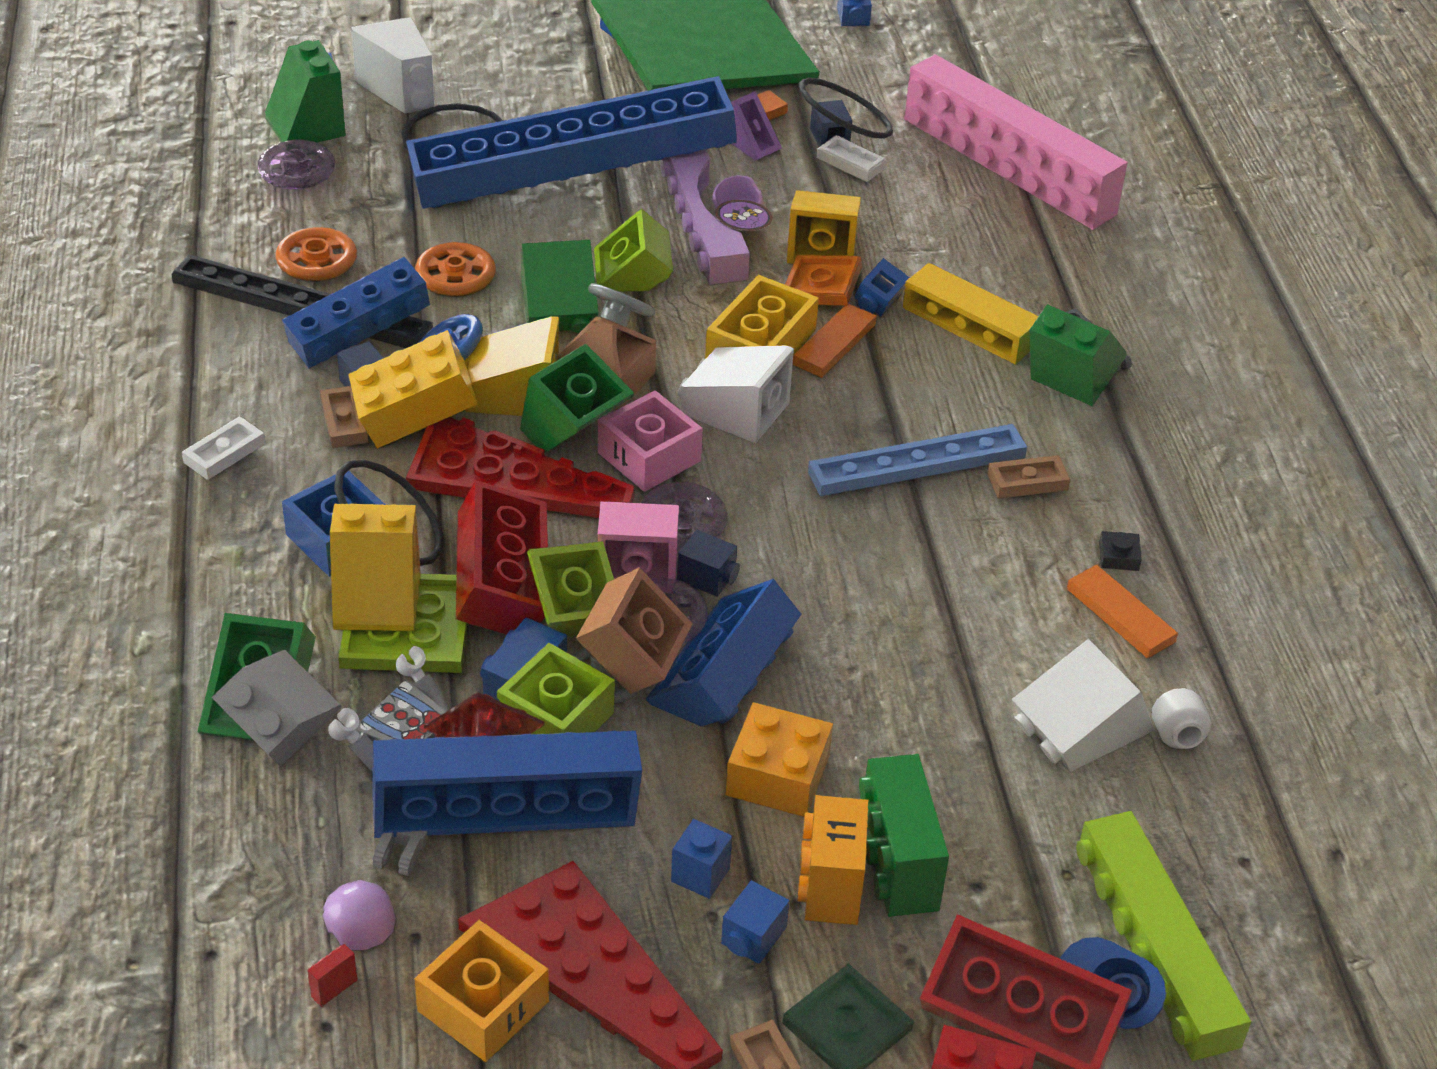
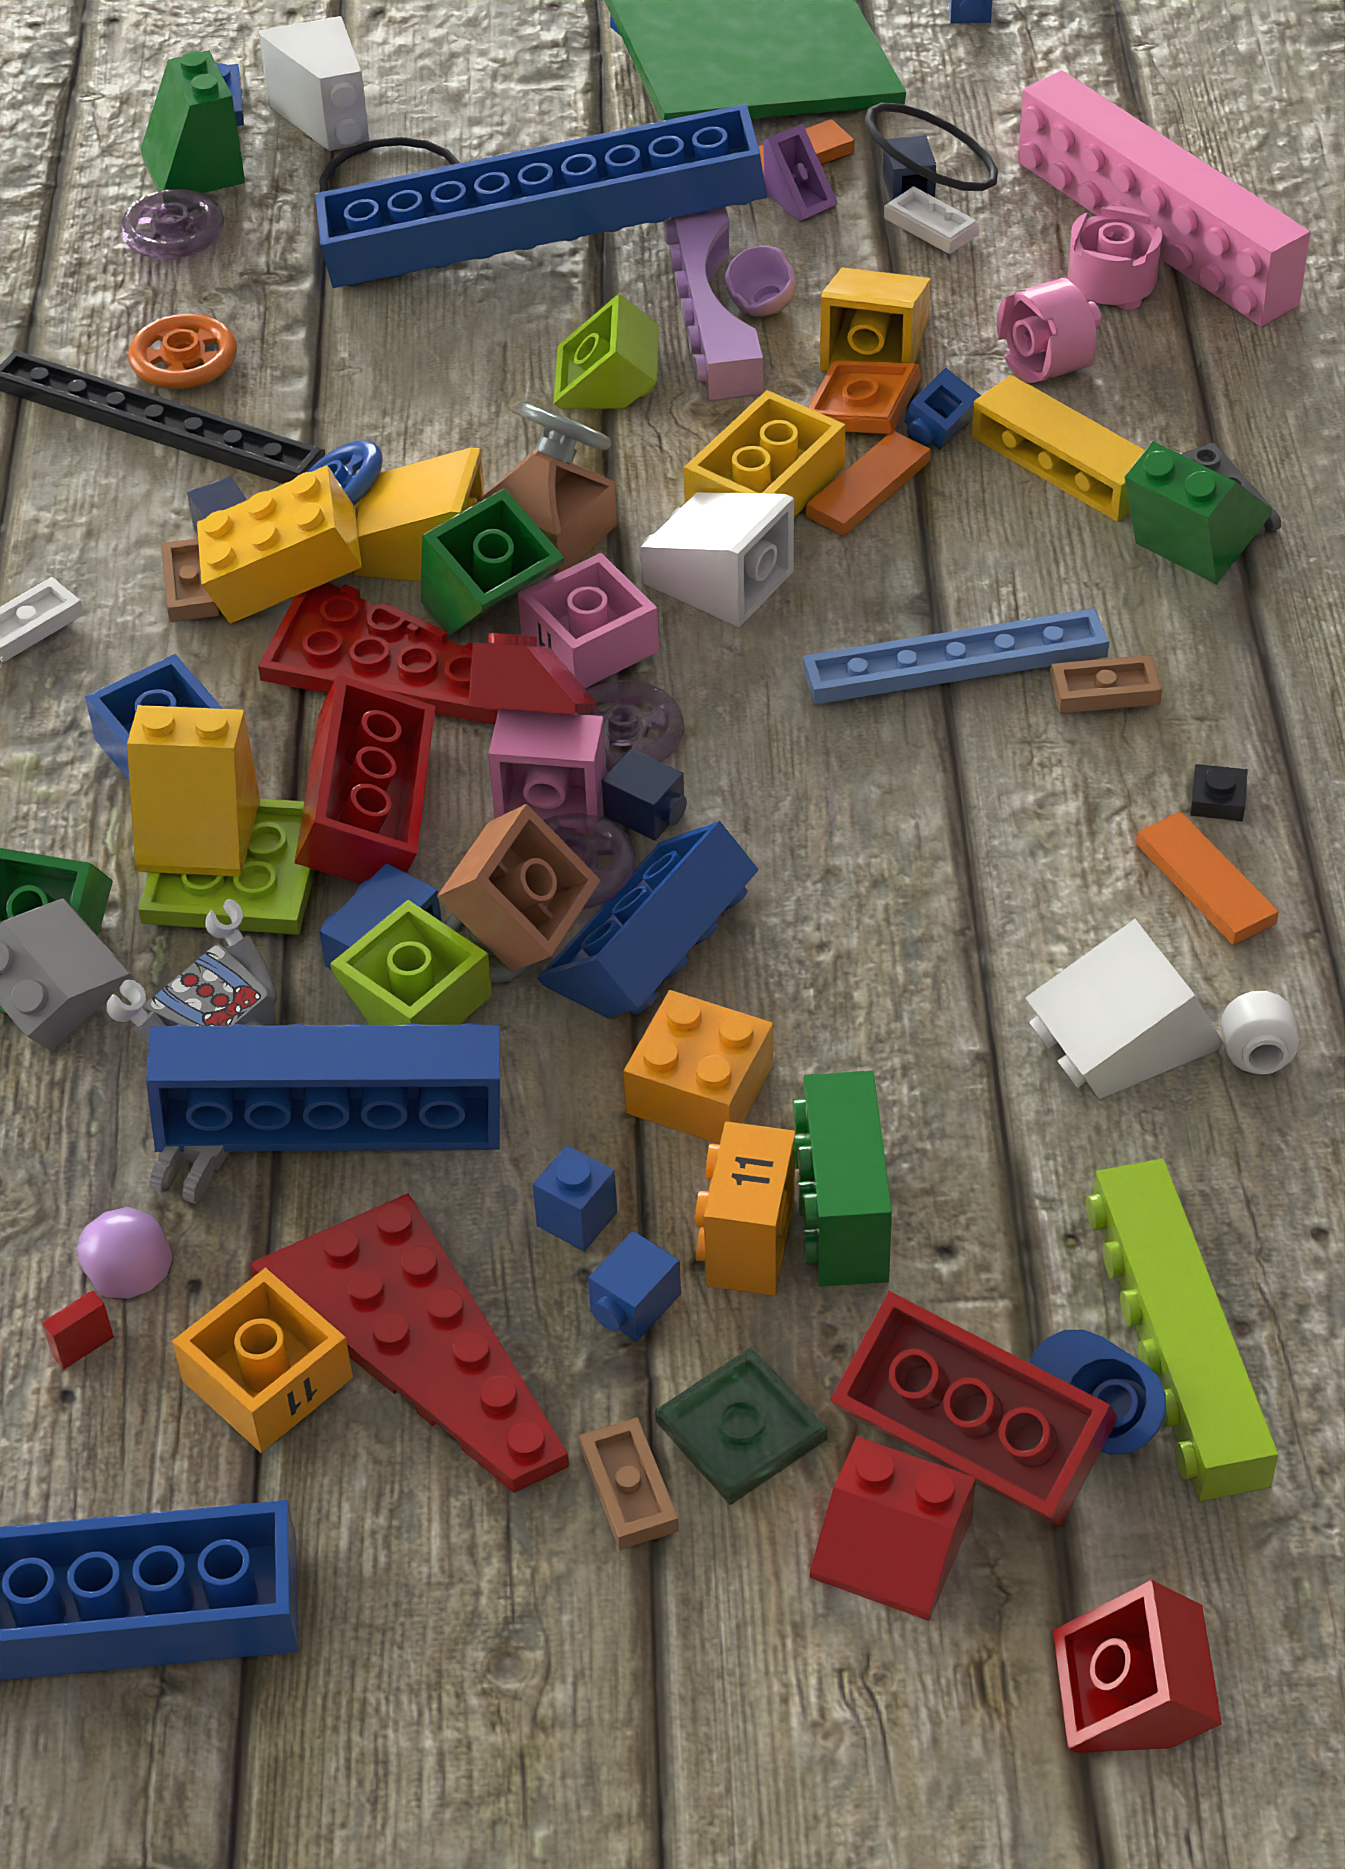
camera: 10 degrees right, 5 degrees up
blue brick [282,257,430,368] -> none
black piece [334,459,443,566] -> none
orange plate [415,242,496,296] -> none
clear red hinge [424,692,545,738] -> none
green slope [521,239,598,333] -> none
lime slope [527,541,614,637] -> none
sticker [715,200,773,231] -> none
none -> red slope [469,633,597,715]
none -> bright pink brick [996,278,1102,383]
none -> bright pink brick [1068,206,1162,310]

